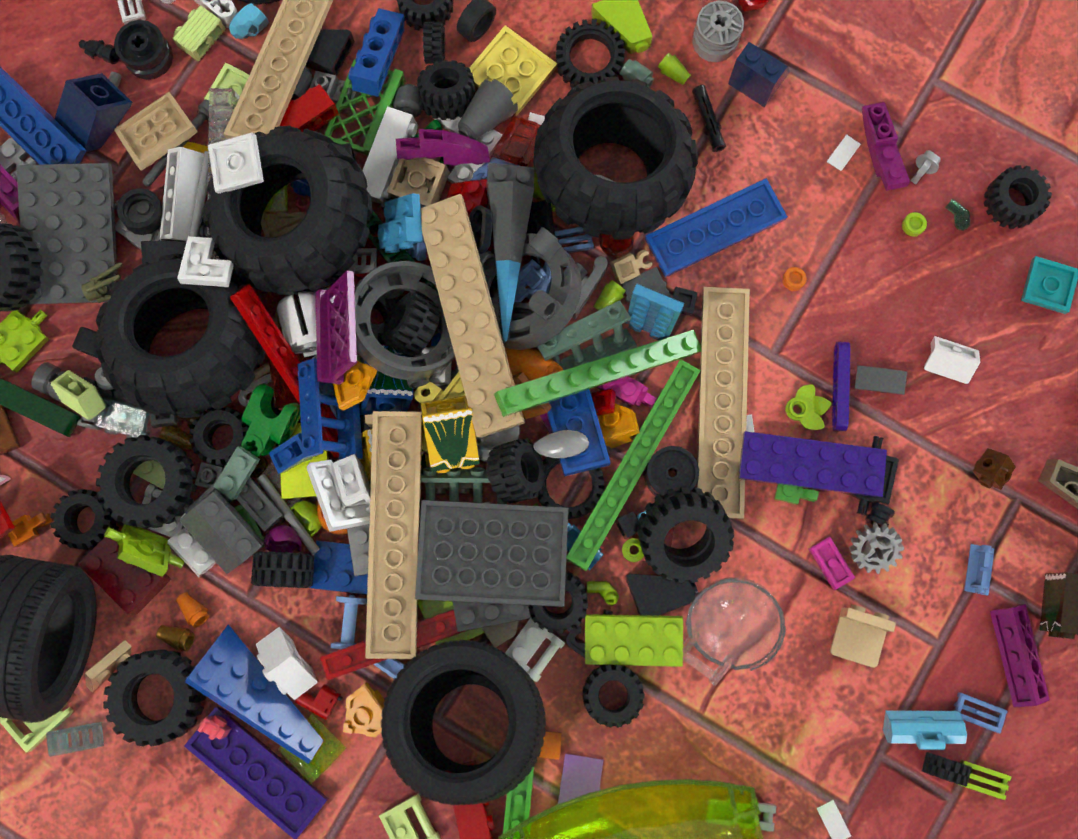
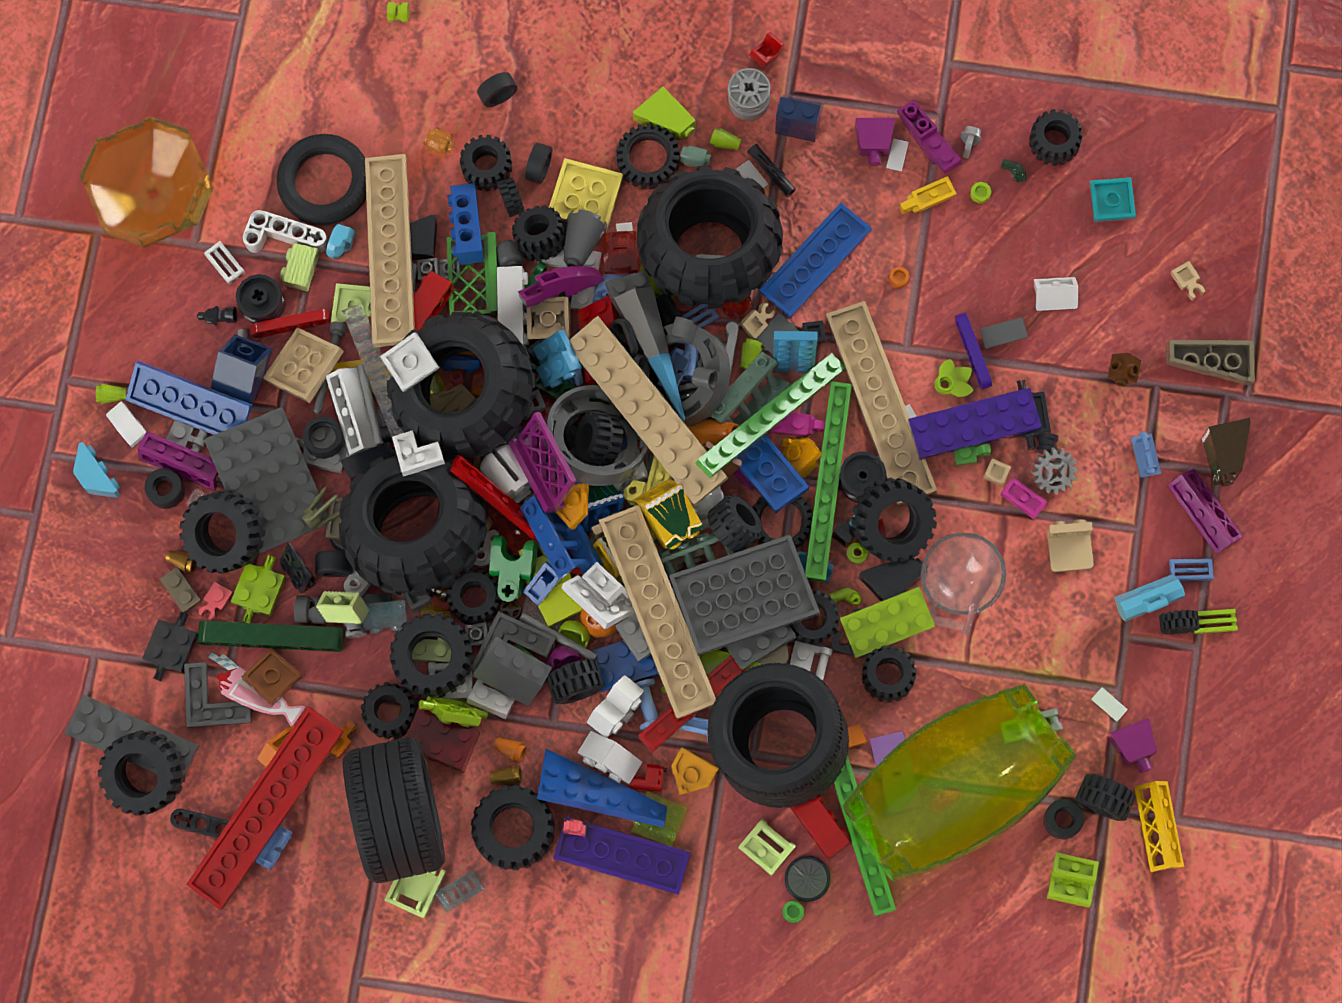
camera: 20 degrees left, 5 degrees down
tan wing [85,640,132,693] -> none
sand green plate [213,446,260,500] -> none
light grey arm [533,430,589,458] -> none
red tile [591,389,616,416] -> none
none -> red beam [250,309,330,338]
none -> black hinge [279,542,316,594]
none -> white brick [587,675,644,738]
none -> white sticker [736,160,768,188]
none -> magenta torso [855,118,895,166]
none -> yellow hinge [899,176,957,215]
none -> tan tile [983,458,1011,487]

